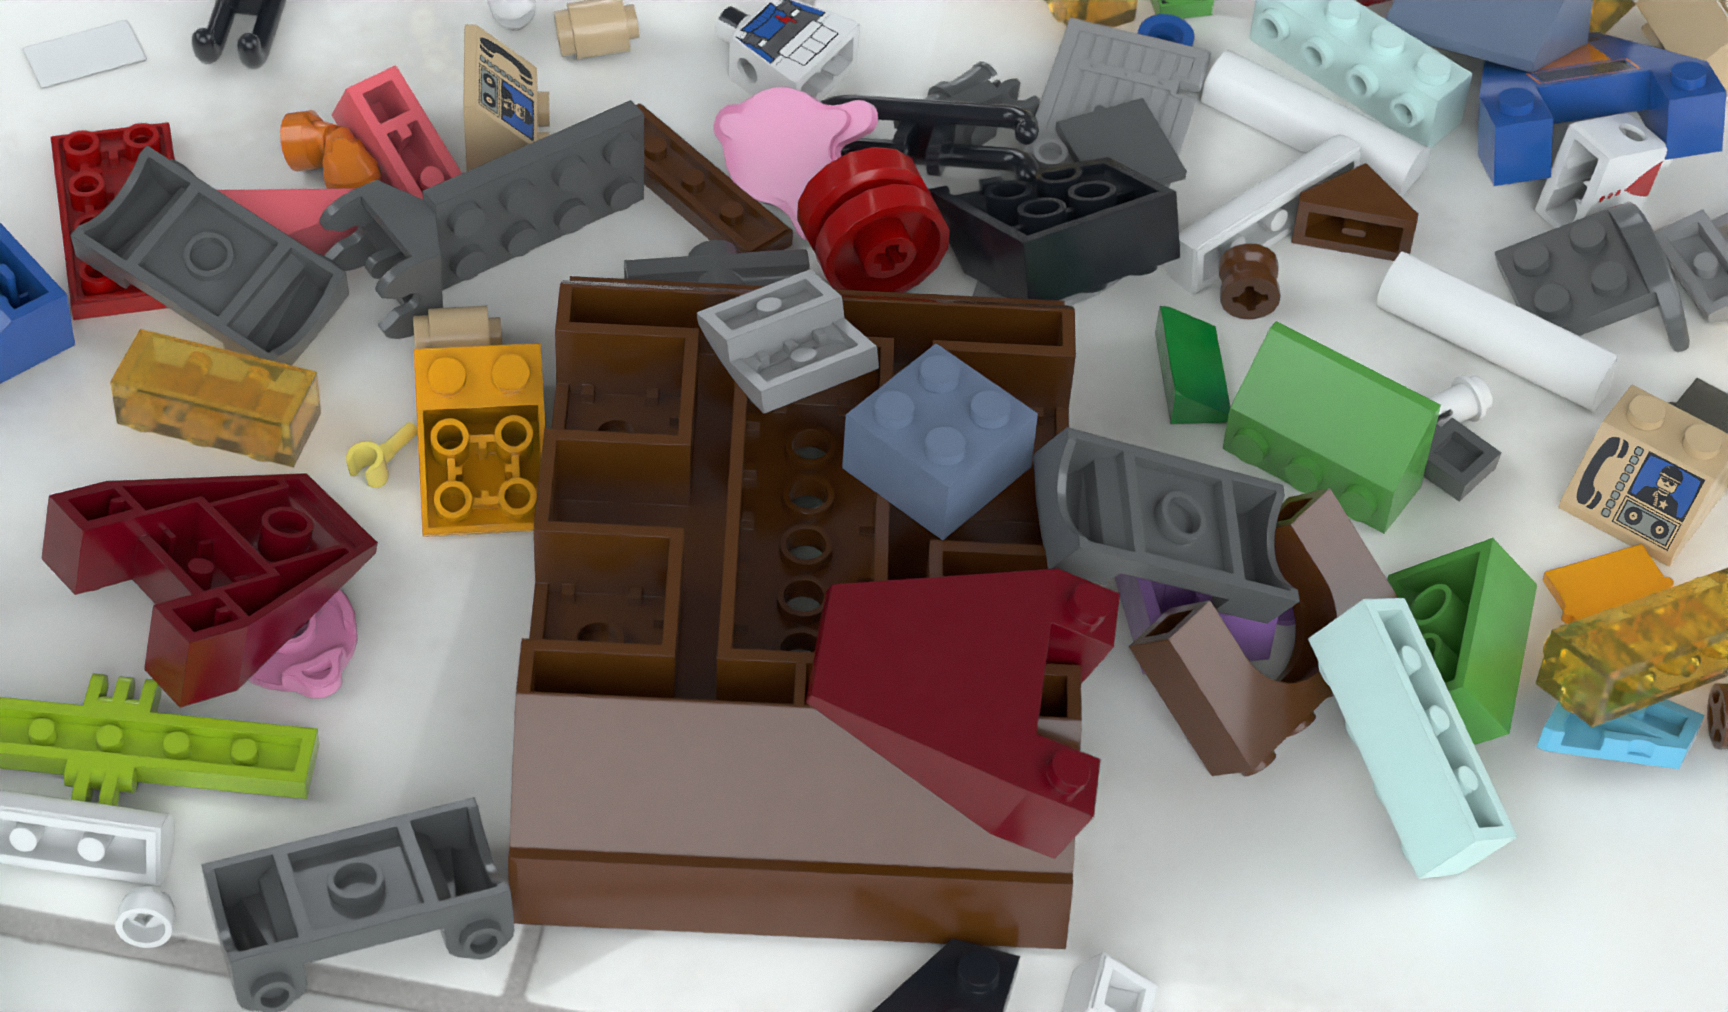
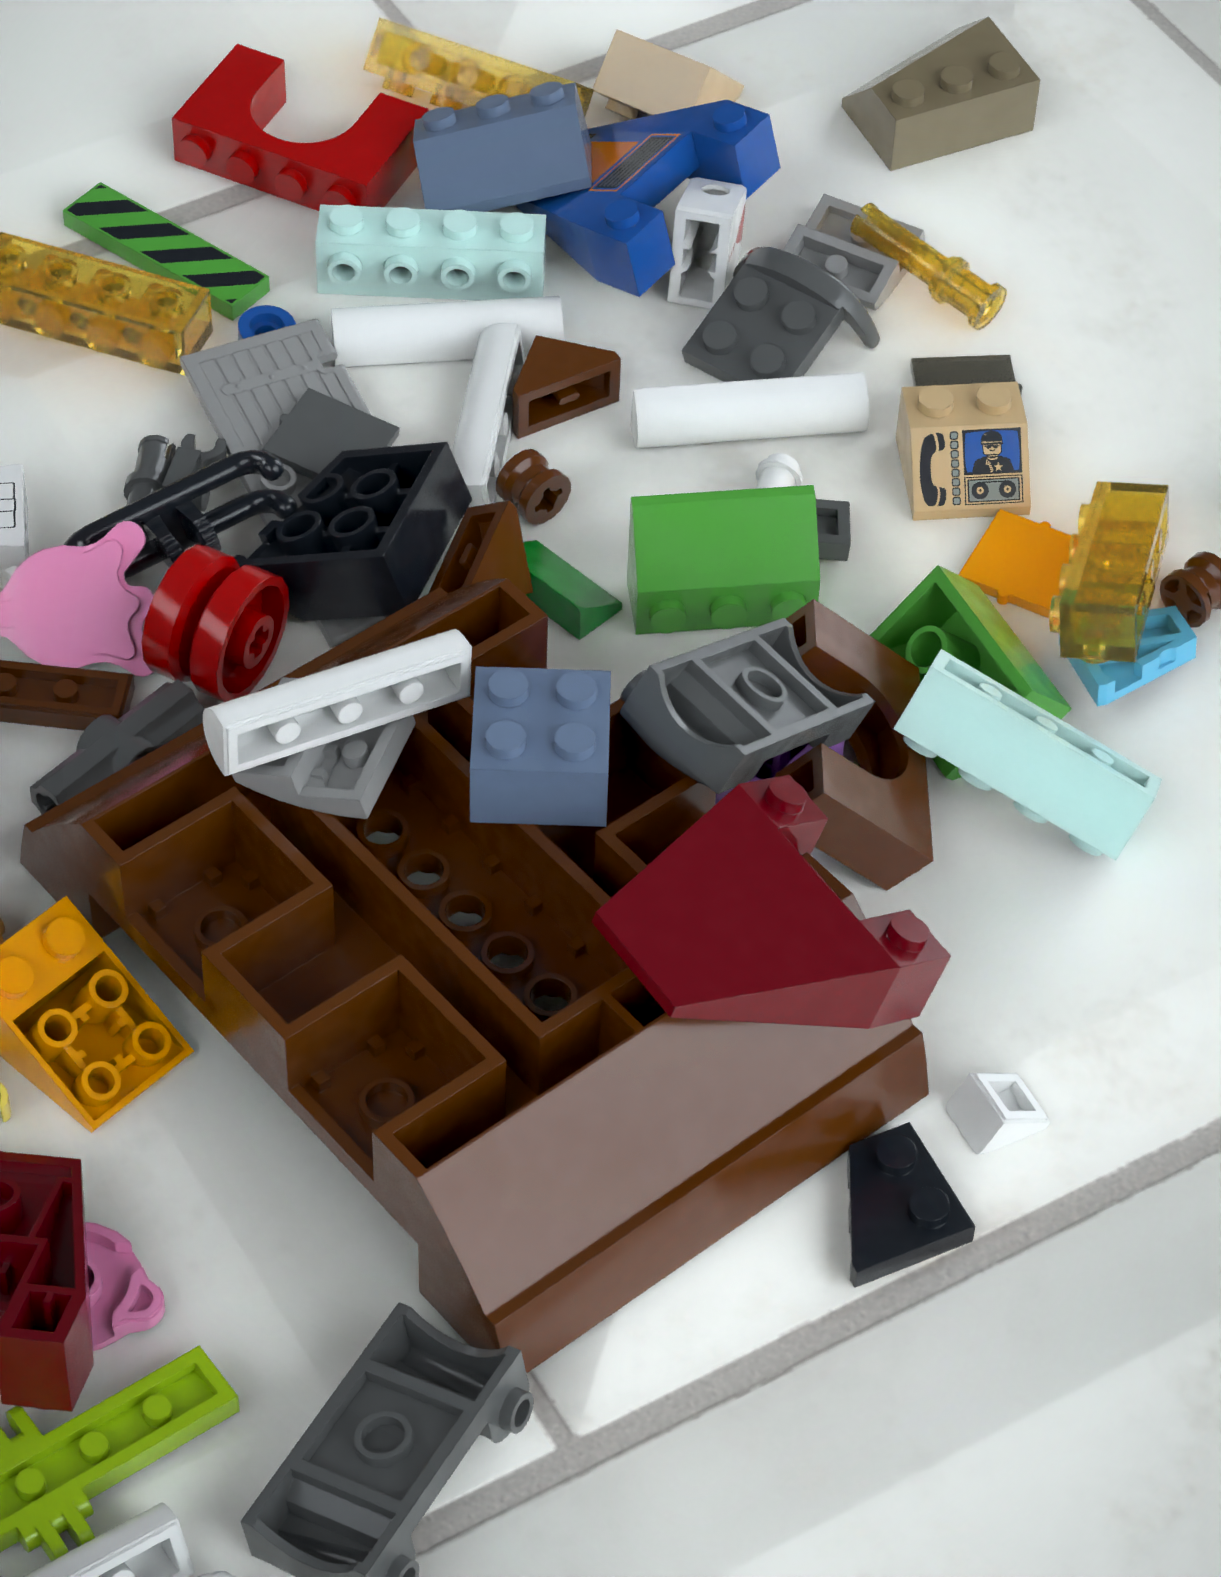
camera: 40 degrees left, 0 degrees up
none -> white brick [203,629,472,776]
none -> reddish brown slope [429,500,533,594]

